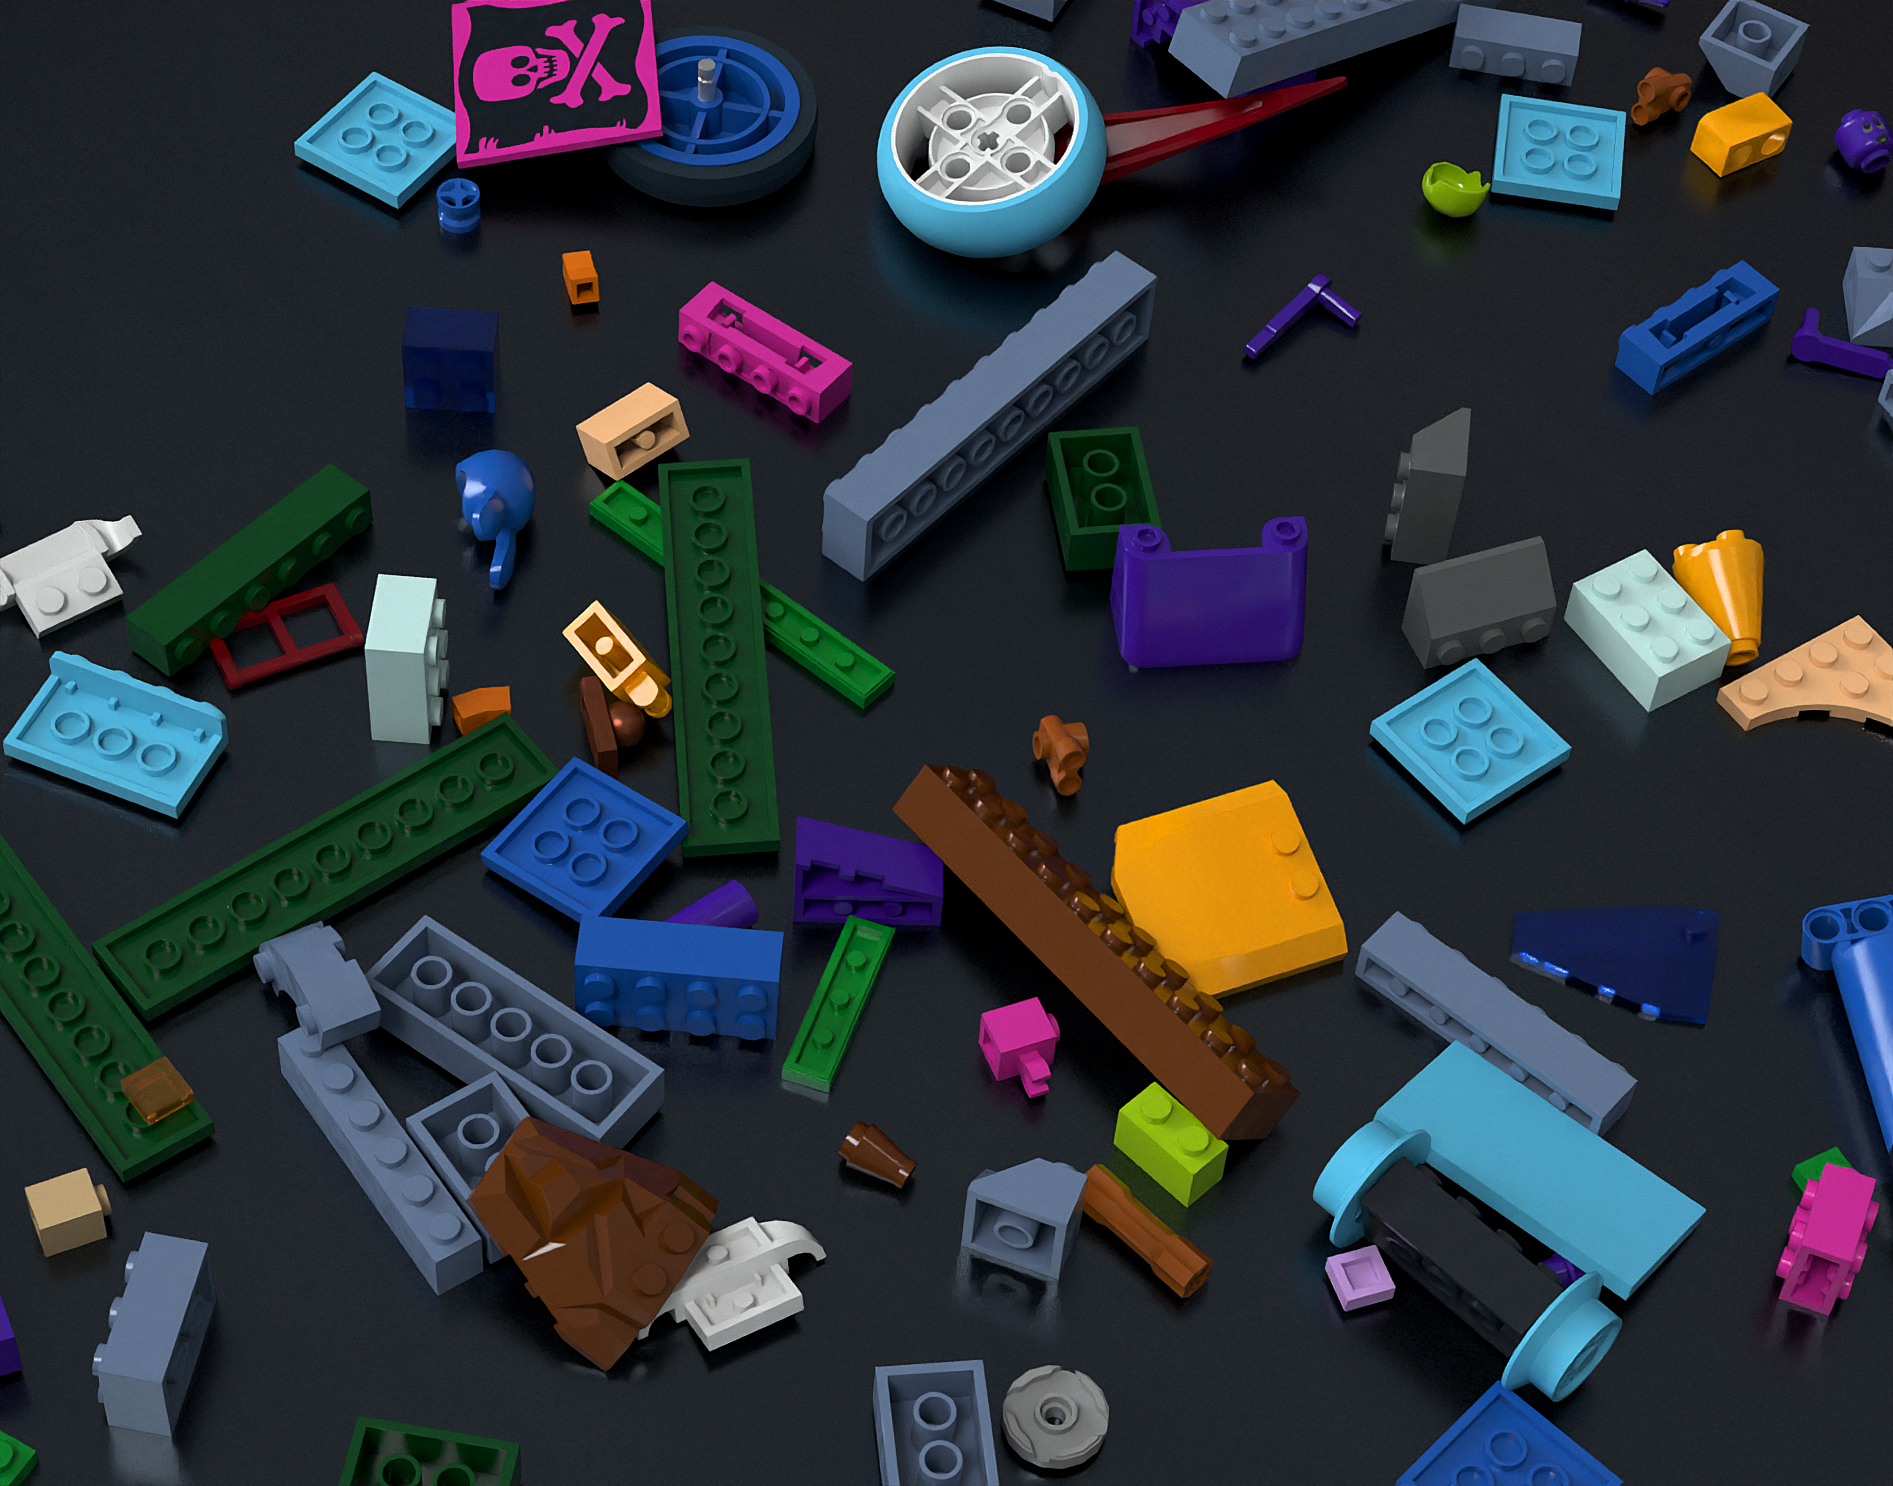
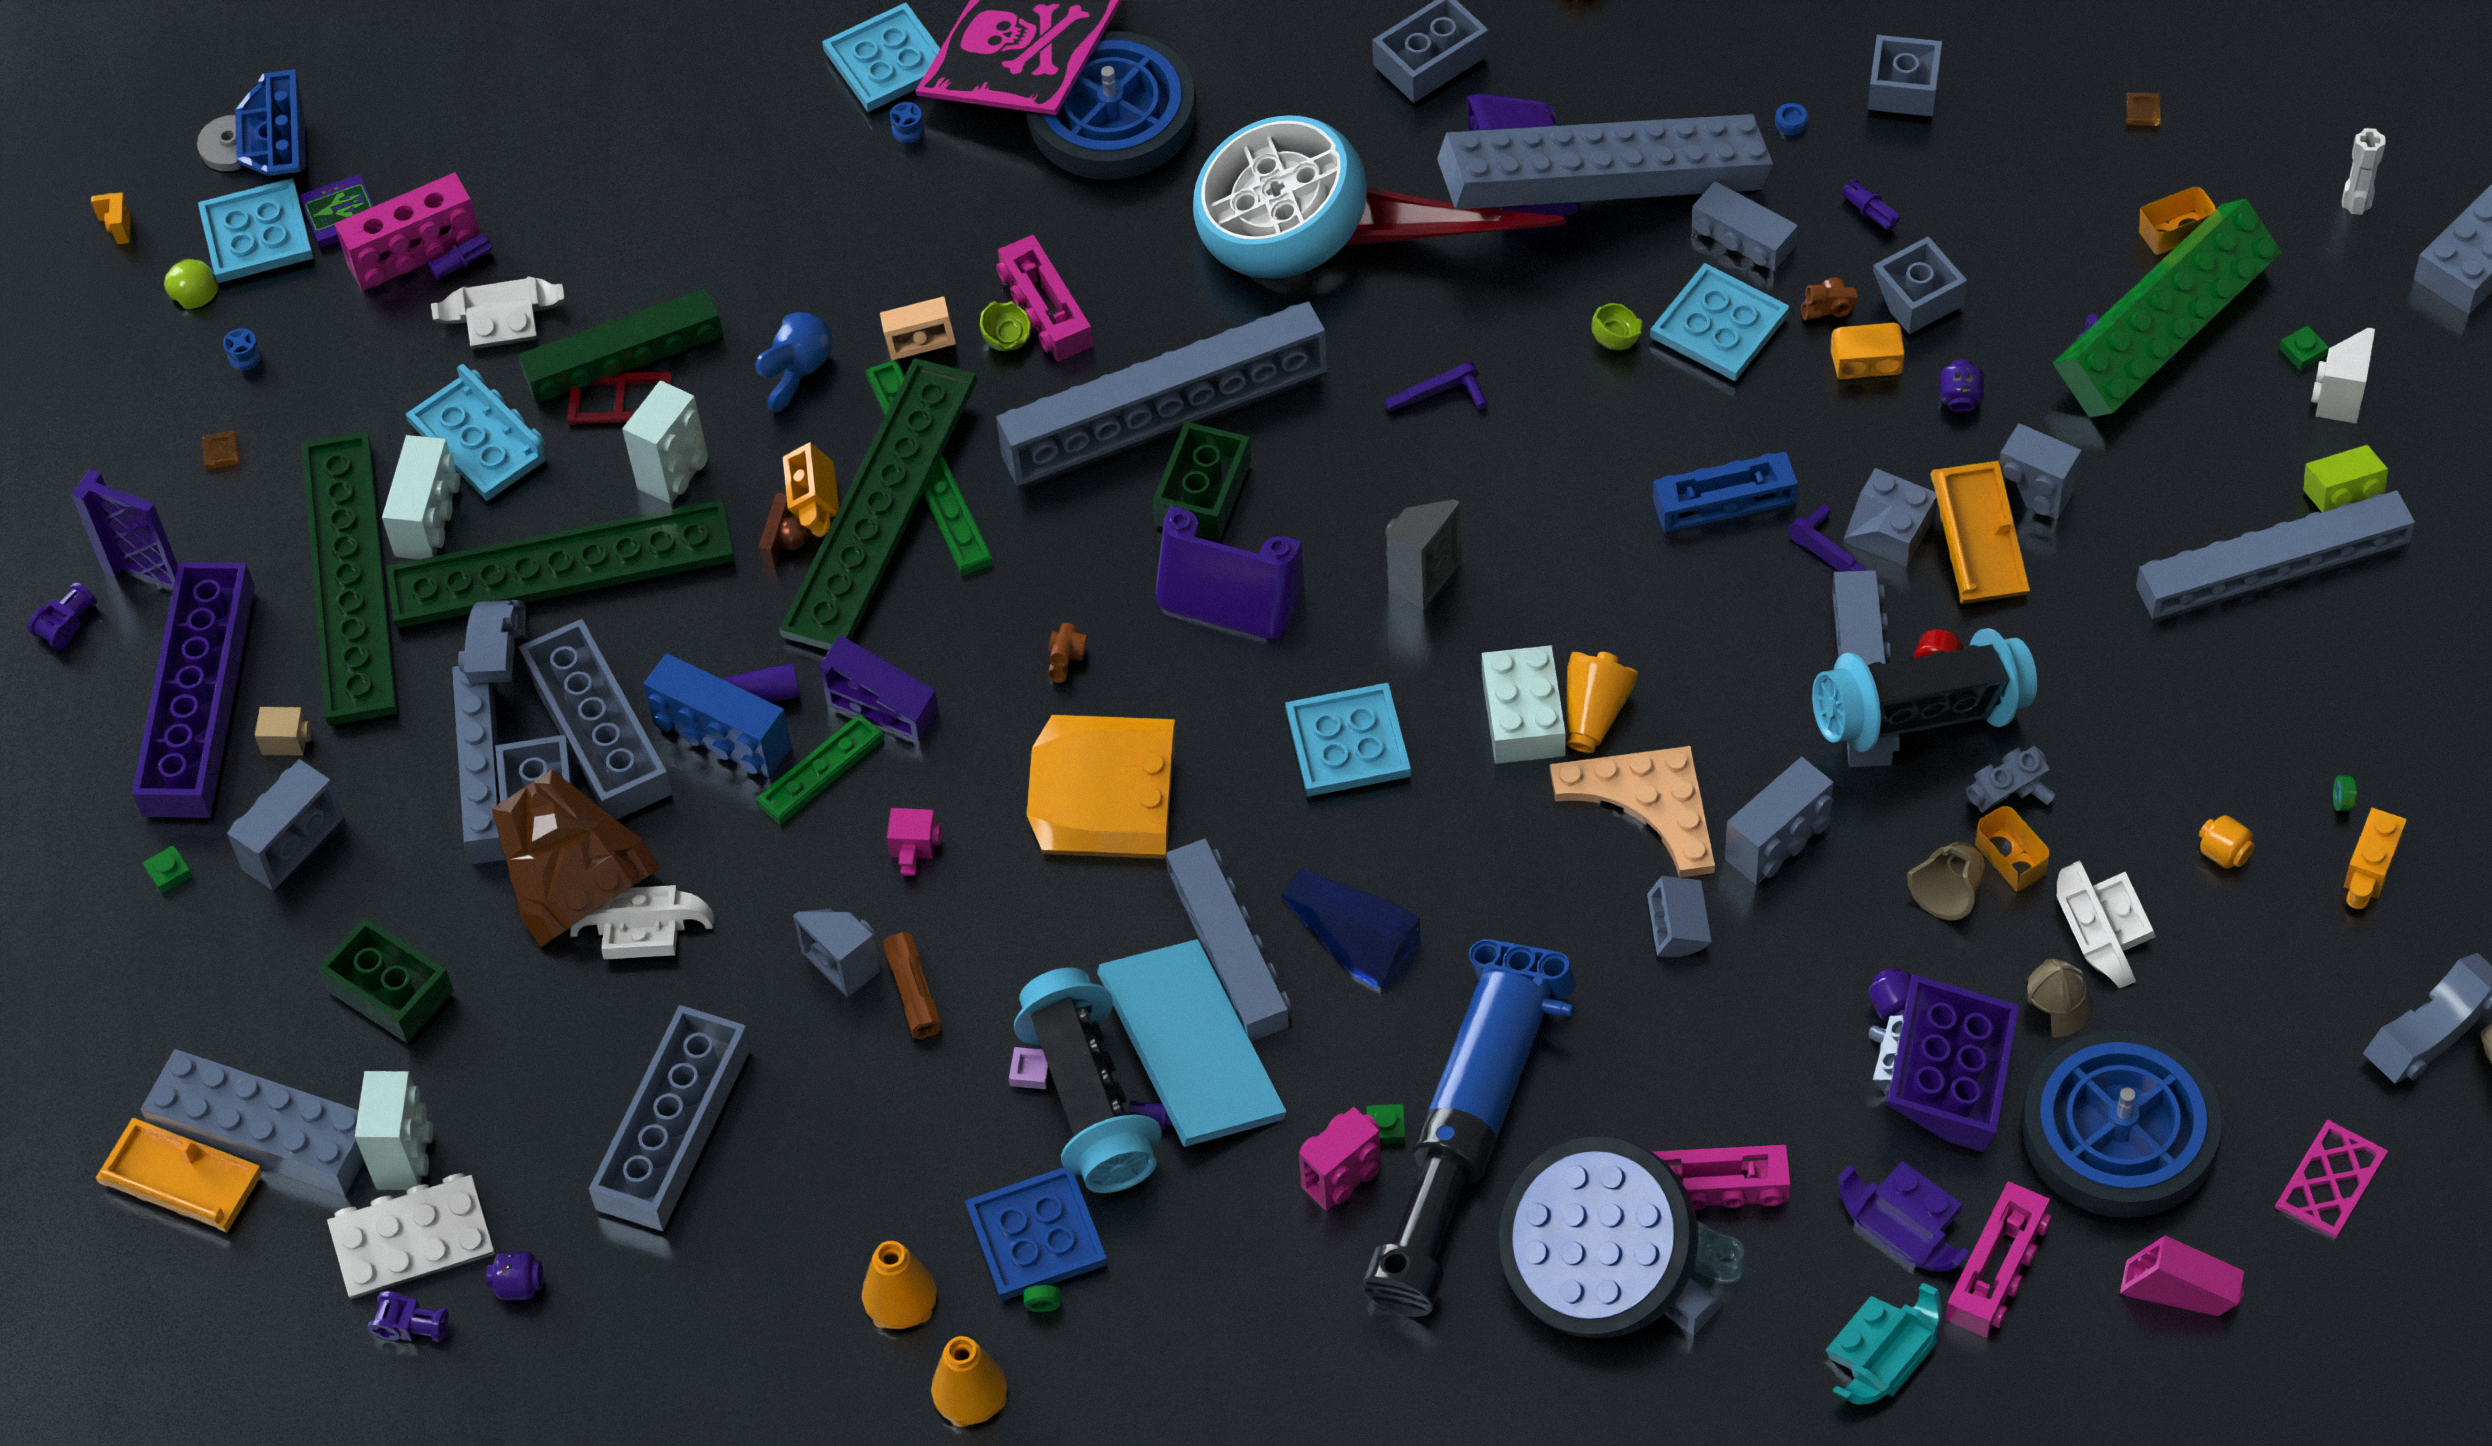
camera: 35 degrees right, 5 degrees up
clear orange tile [120,1056,194,1126] -> none
clear blue brick [401,306,501,413] -> none
orange piece [451,686,511,736] -> none
blue plate [480,756,689,923] -> none
orange piece [563,250,600,304] -> none
reddish brown cone [838,1120,918,1189] -> none
reddish brown brick [892,764,1301,1140] -> none
light grey plate [1002,1365,1109,1469] -> none
lime brick [1113,1081,1229,1208] -> none
dark grey slope [1401,536,1557,669] -> none
none -> light aqua brick [382,435,460,559]
none -> lime hair [980,301,1032,352]

